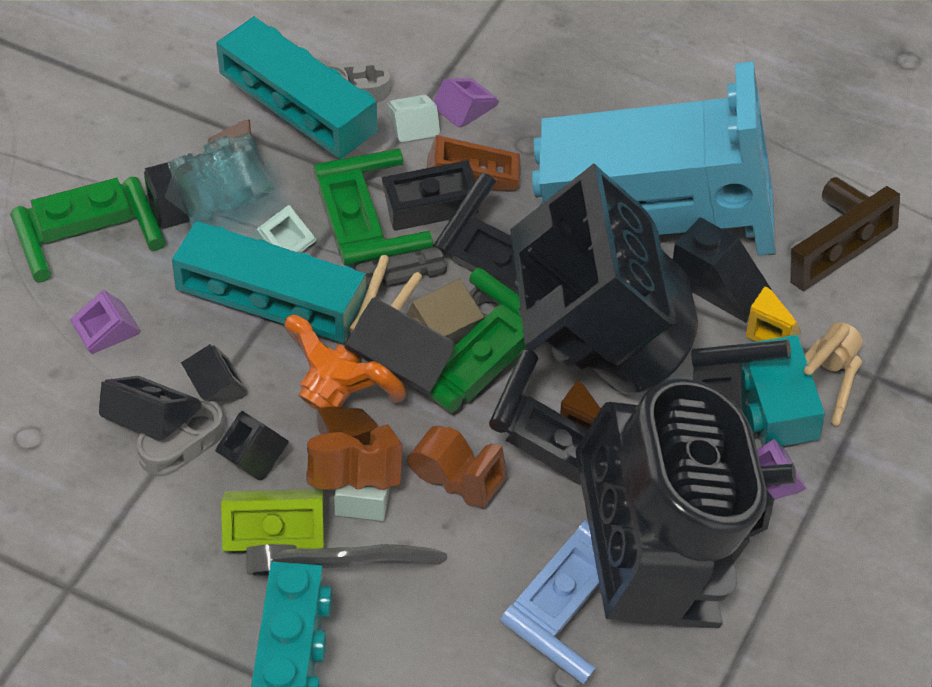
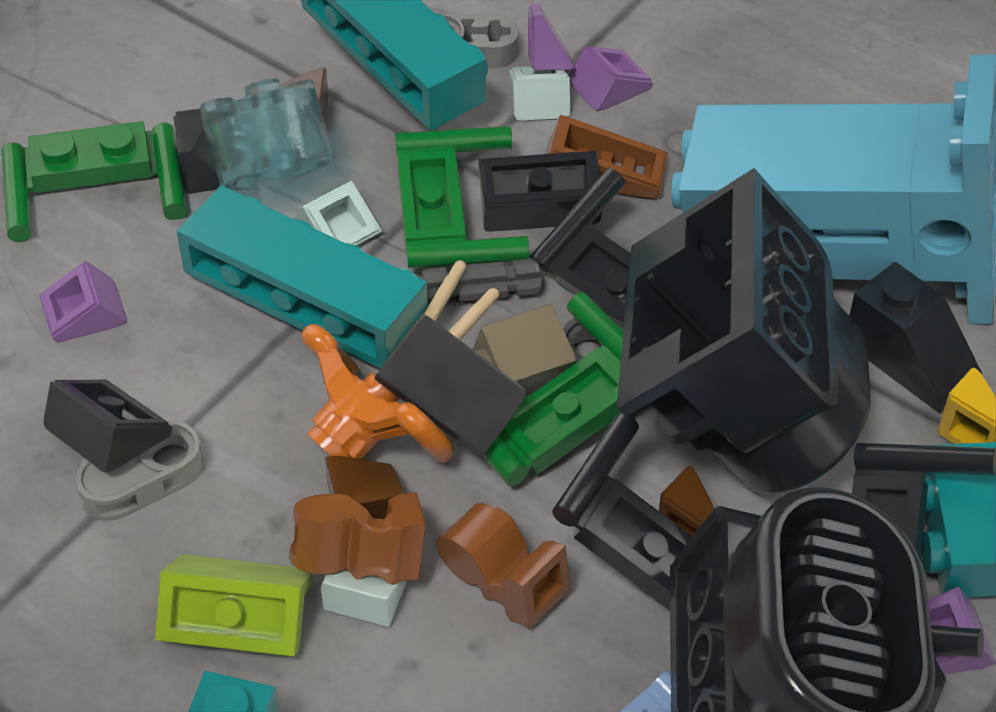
camera: 10 degrees right, 0 degrees up
black slope [181,344,247,401] -> none
black slope [215,411,289,480] -> none
dark grey piece [246,544,447,576] -> none
none -> medium lavender slope [528,3,574,70]

